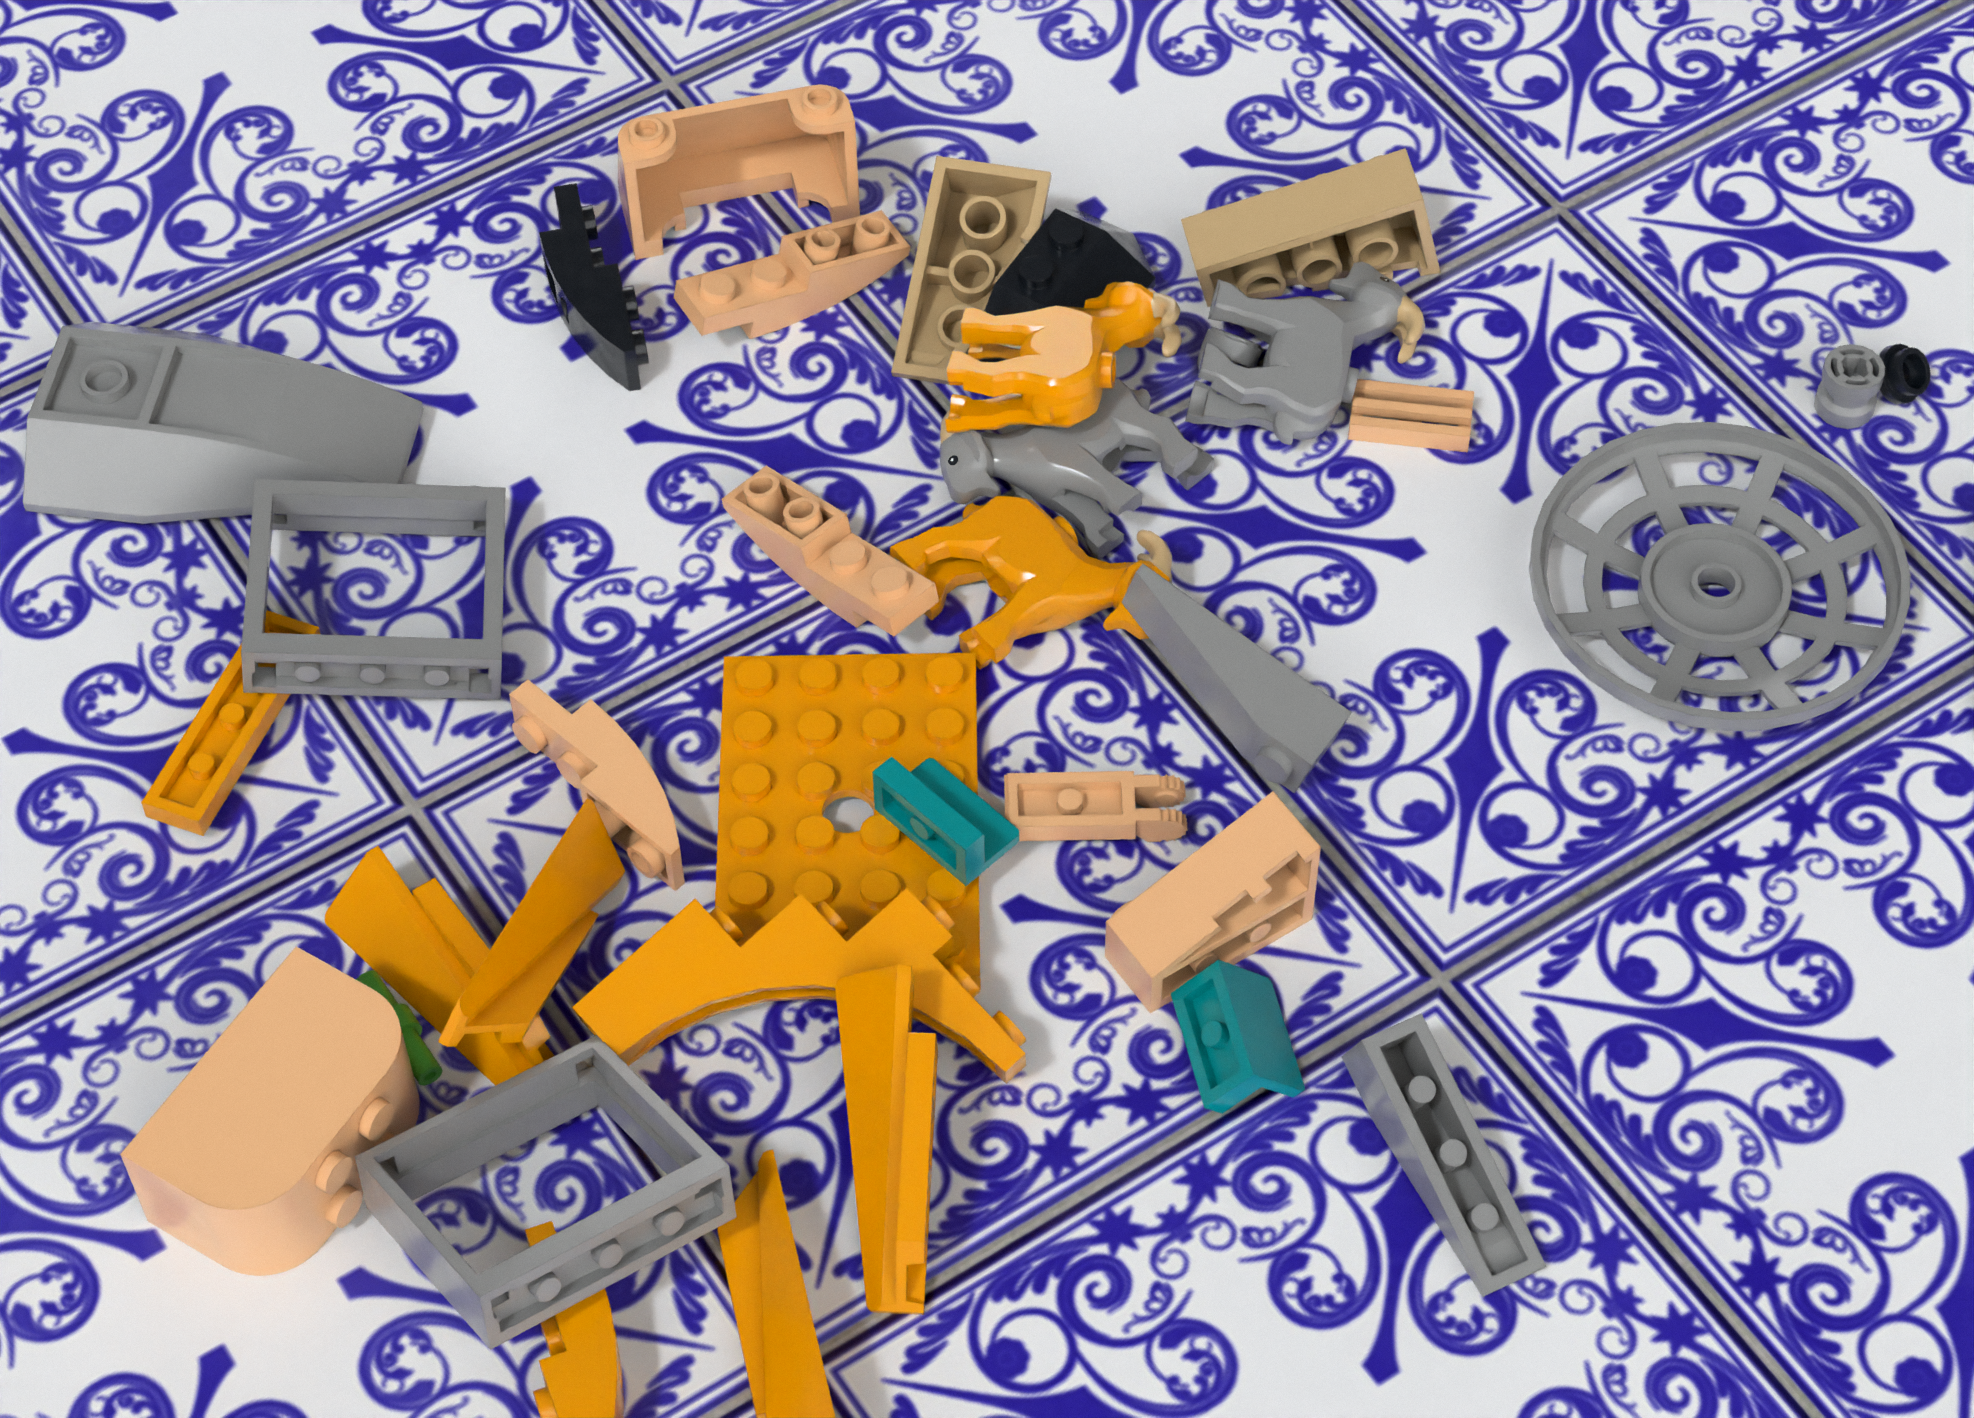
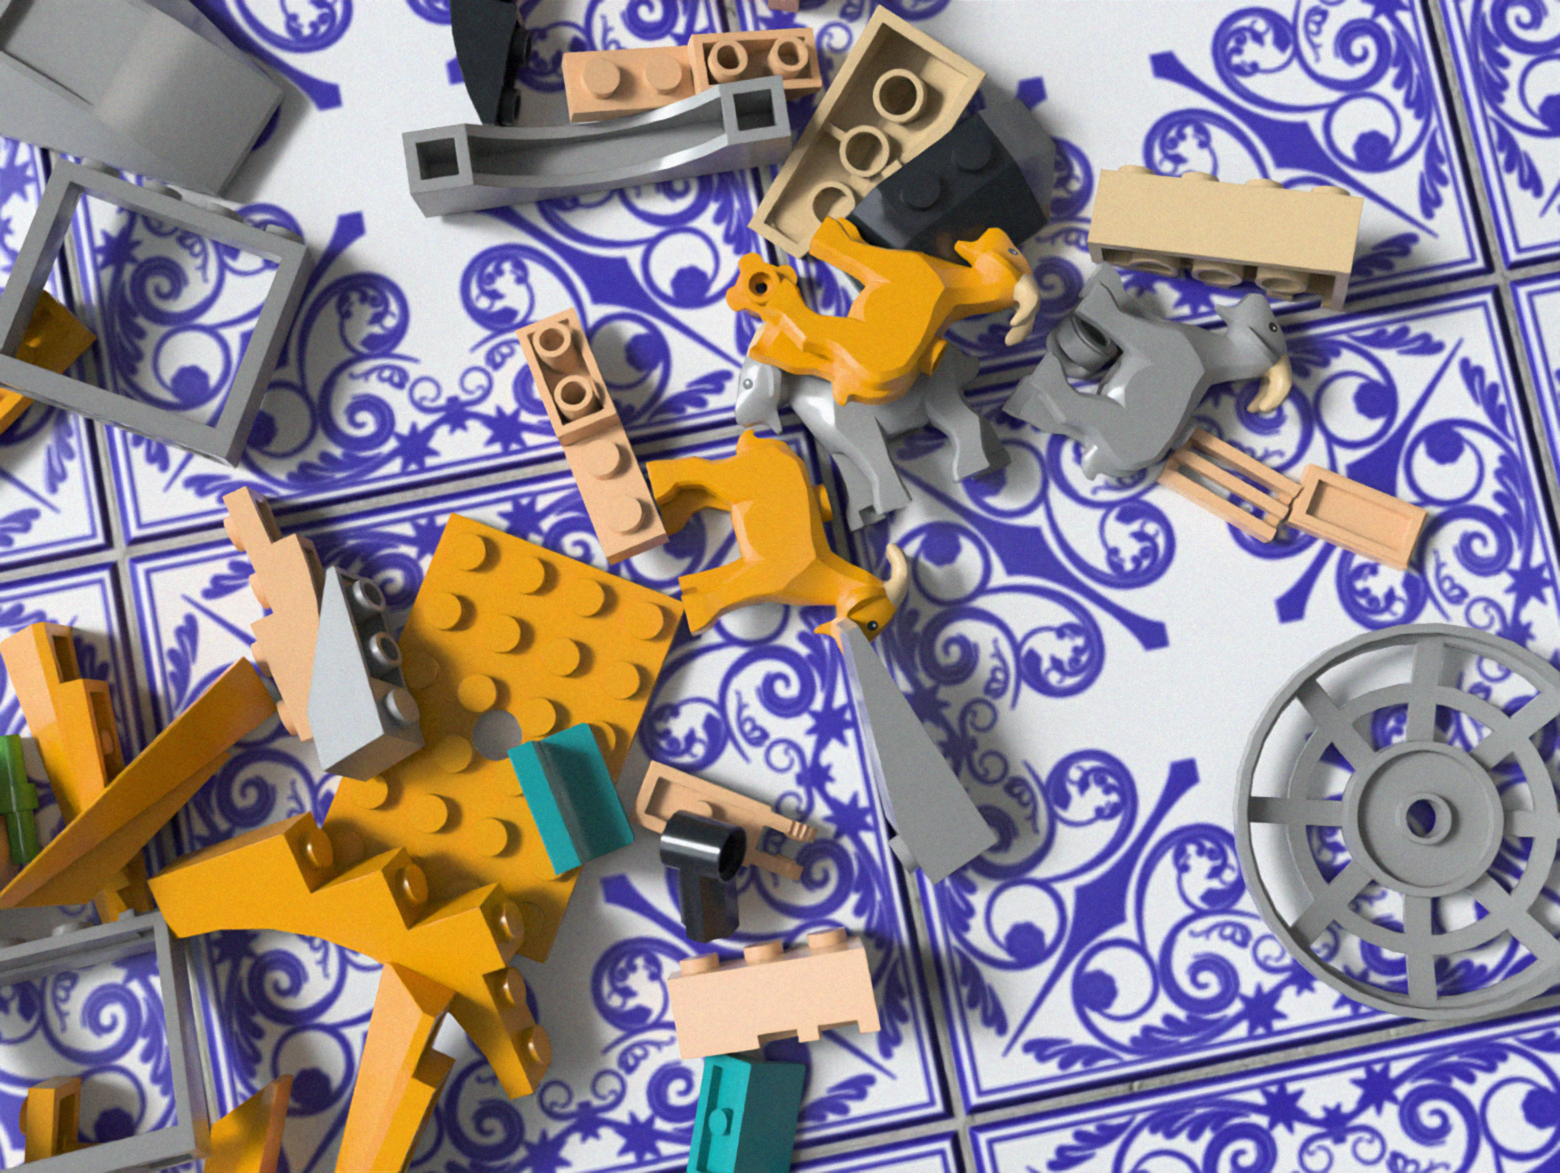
camera: 25 degrees right, 30 degrees up
none -> light grey slope [306,565,425,782]
none -> light grey arch [402,74,792,218]
none -> black piece [660,810,747,944]
none -> light orange plate [726,253,797,322]
none -> light nougat tile [1282,463,1429,572]

